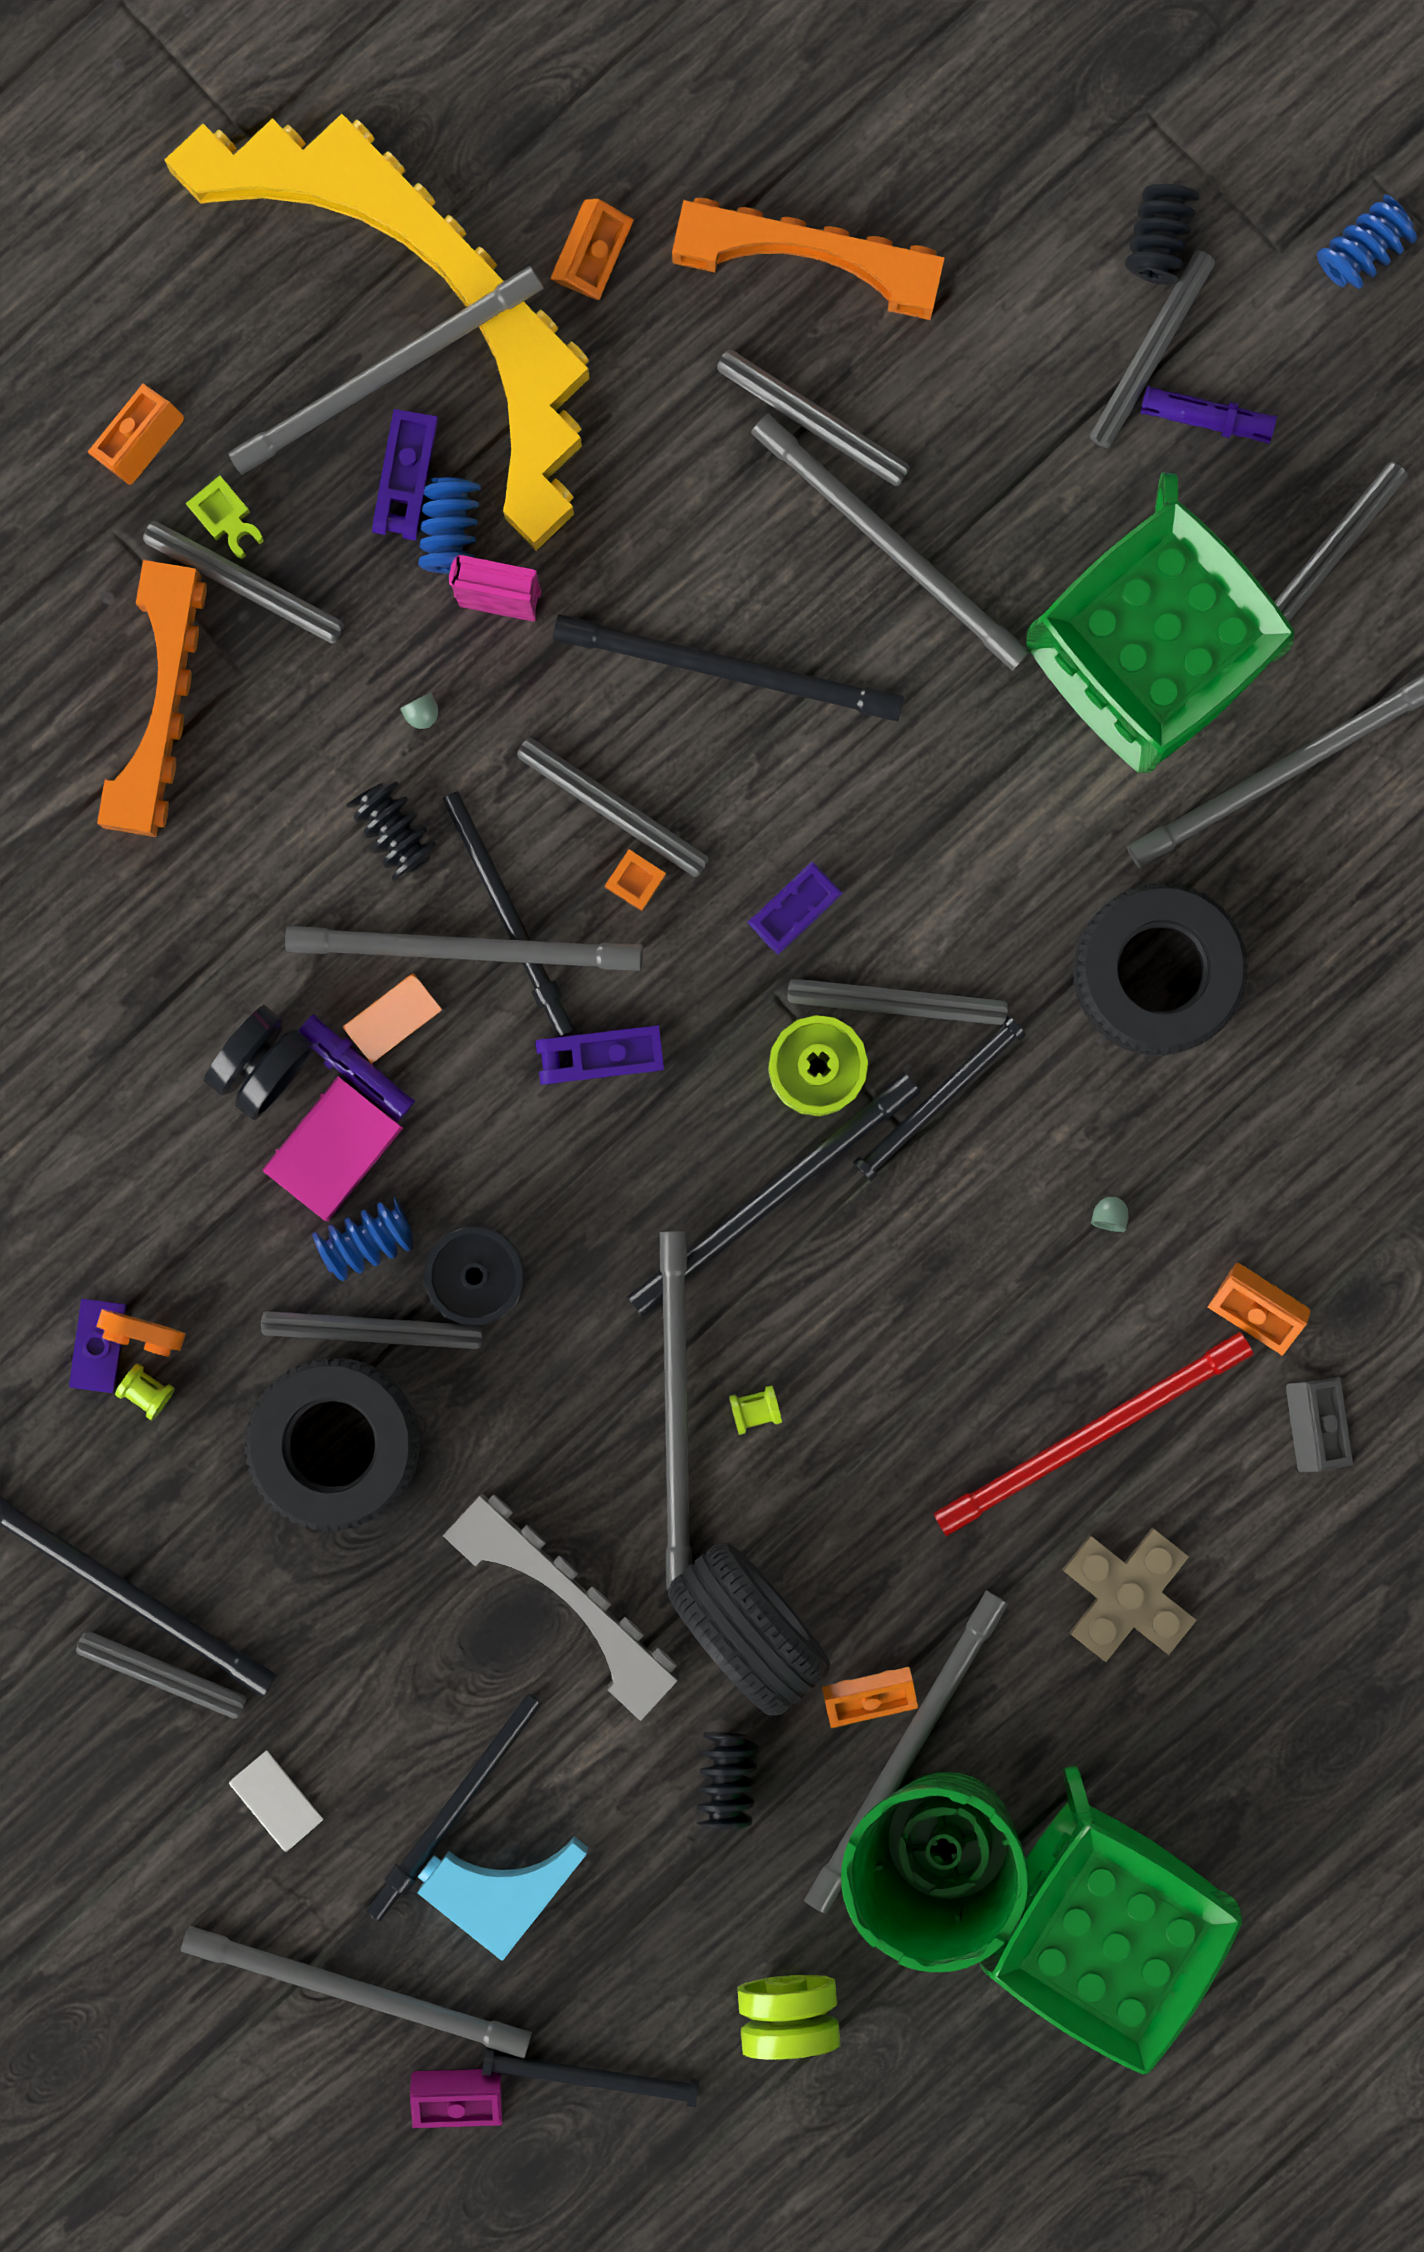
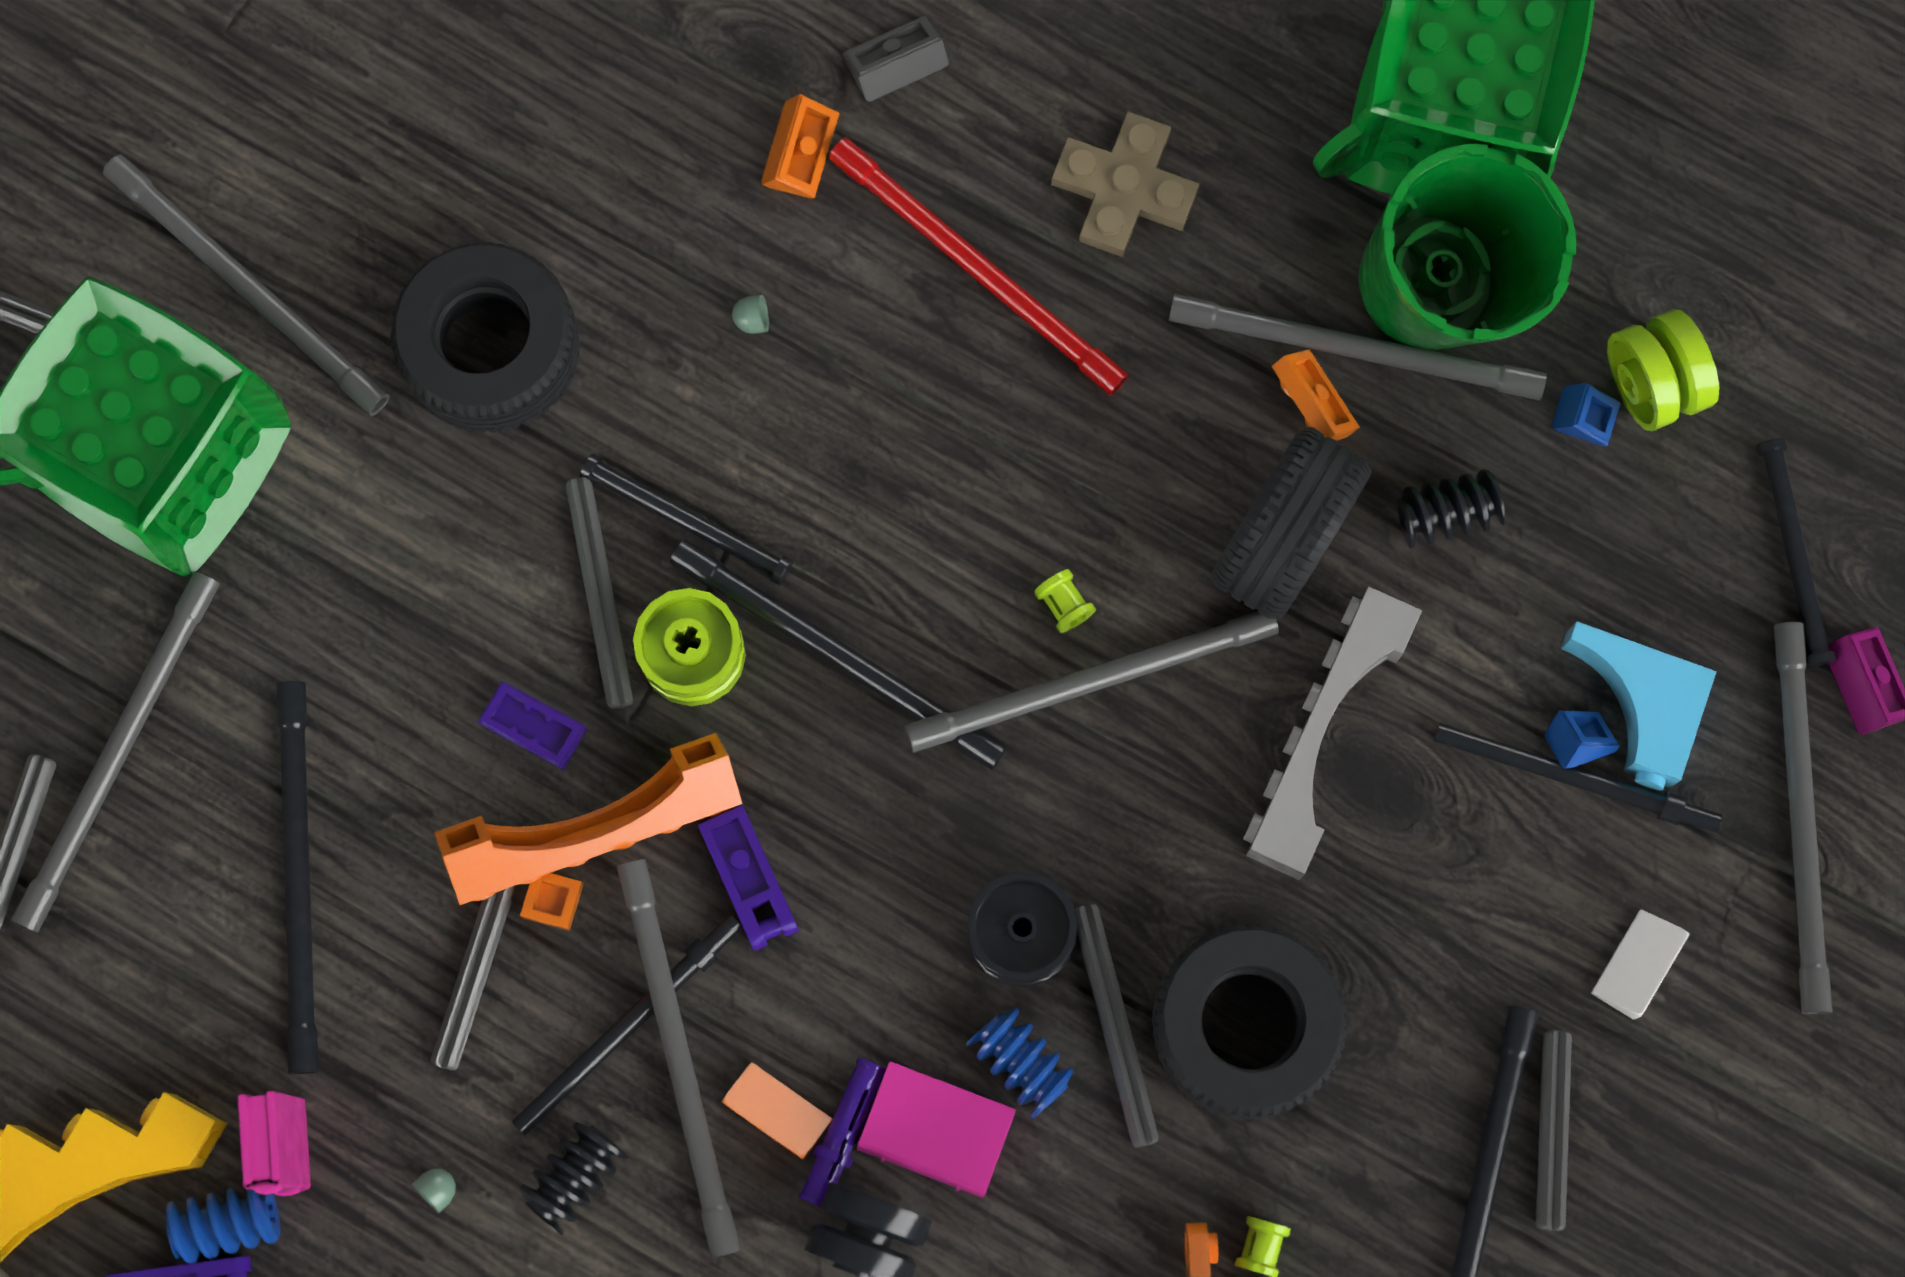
camera: 105 degrees left, 10 degrees down
none -> orange arch [434,733,742,905]
none -> blue slope [1545,711,1620,768]
none -> blue slope [1552,383,1621,446]

